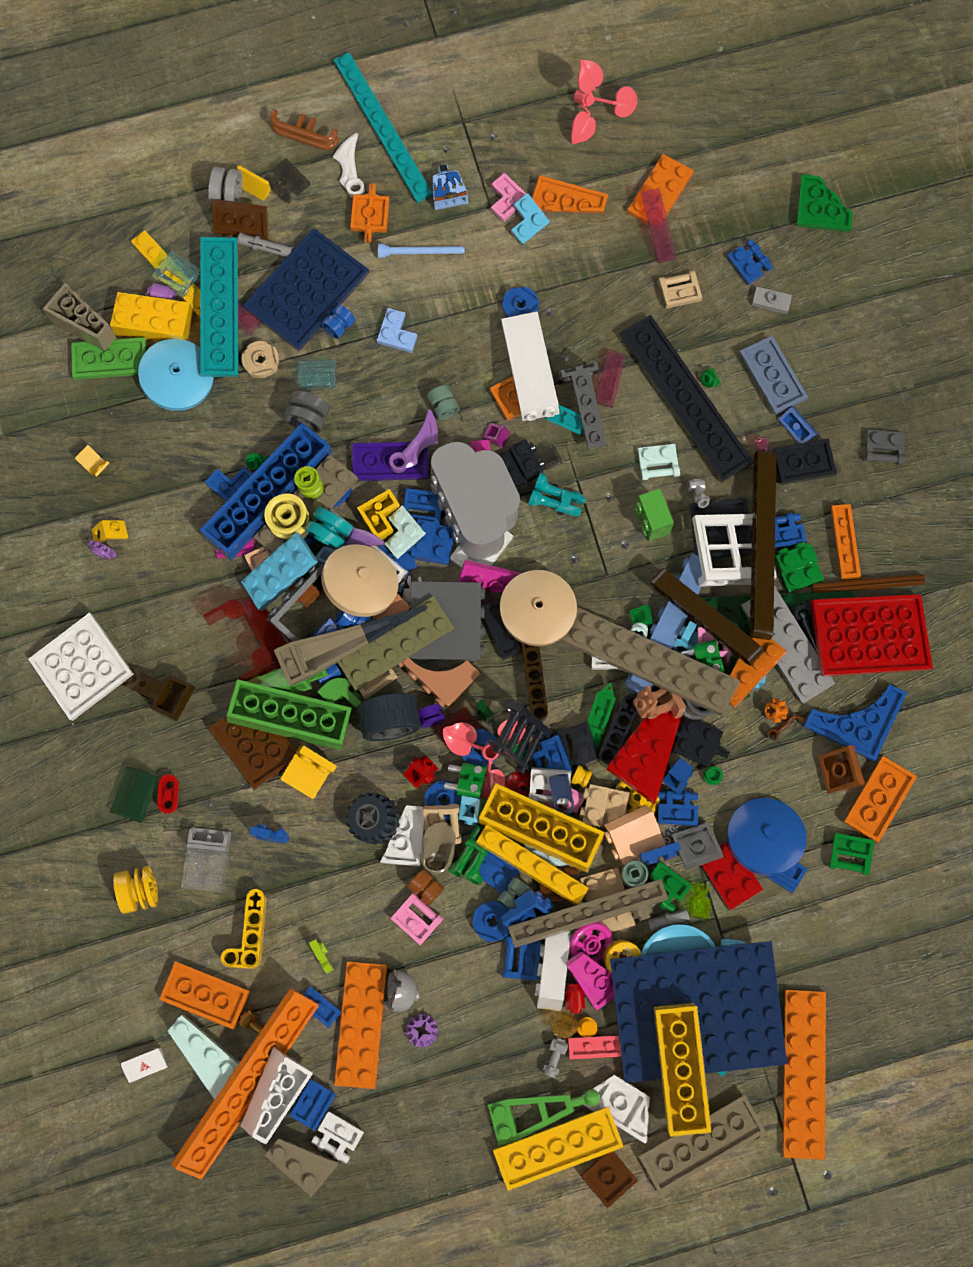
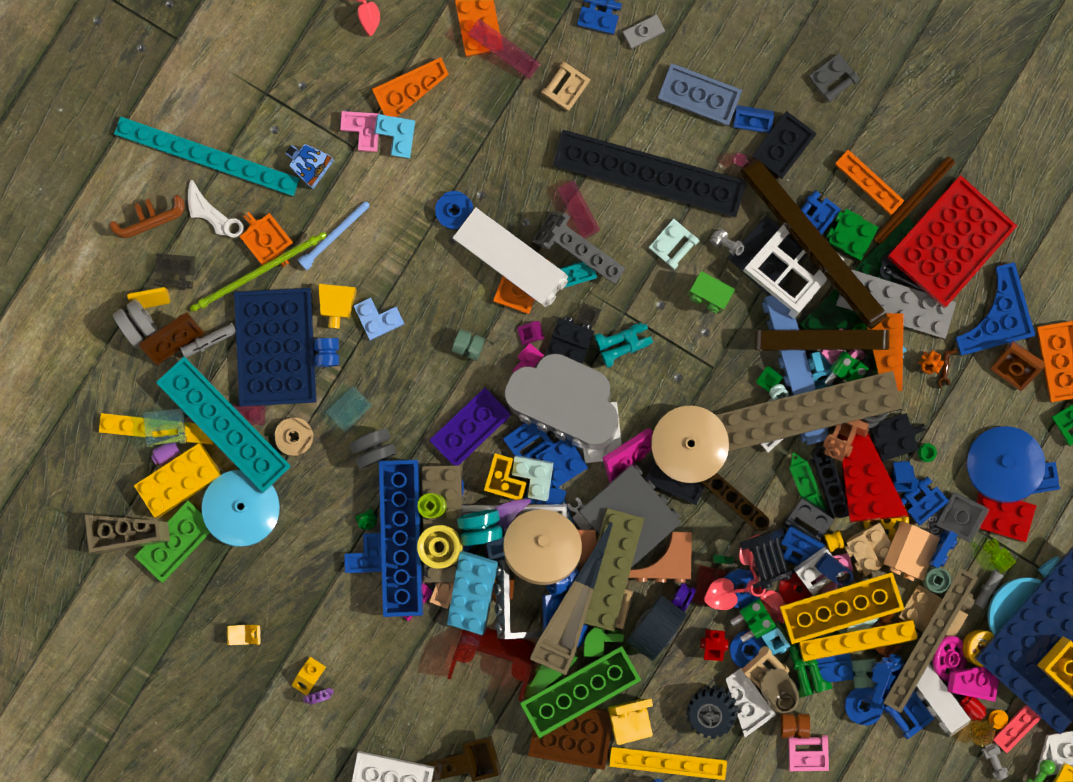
camera: 40 degrees left, 10 degrees up
medium lavender piece [389,409,438,473] -> none
green plate [643,862,692,913] -> none
green plate [701,368,721,388] -> none
none -> lime hose [190,232,327,312]
none -> yellow torso [319,284,357,329]
none -> yellow plate [609,746,727,780]

